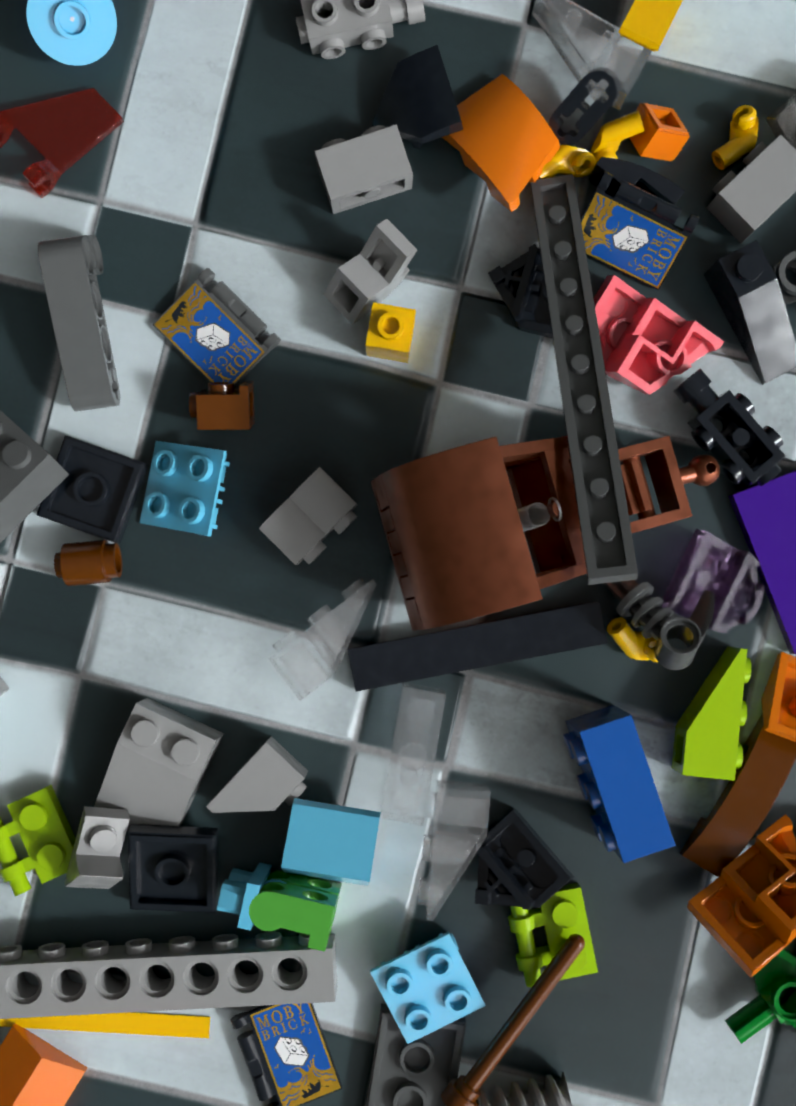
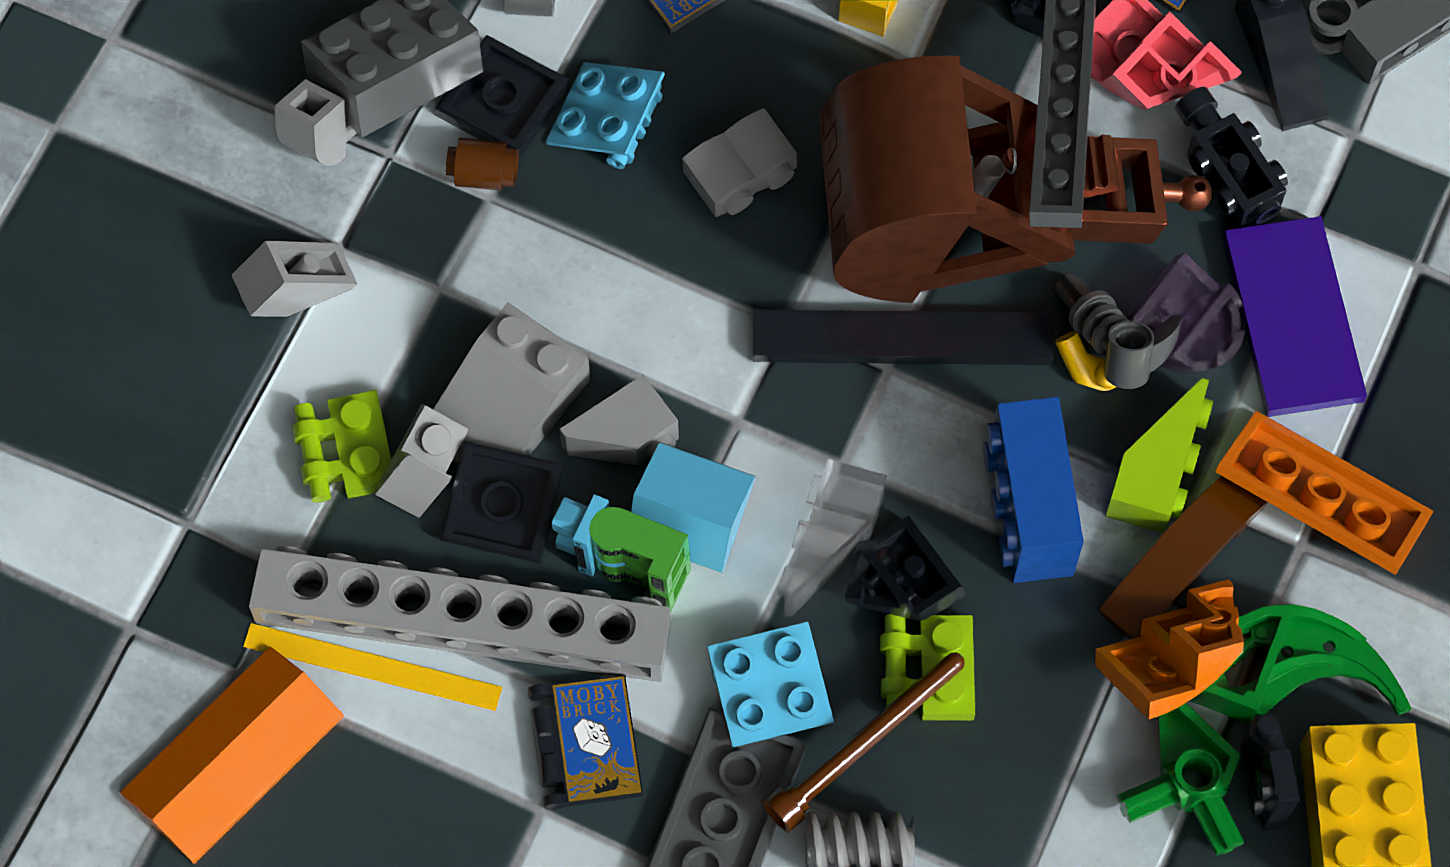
camera: 15 degrees right, 20 degrees down
reddish brown brick [189,381,255,430] -> none
clear slope [268,578,377,701] -> none
clear brick [380,682,446,826] -> none

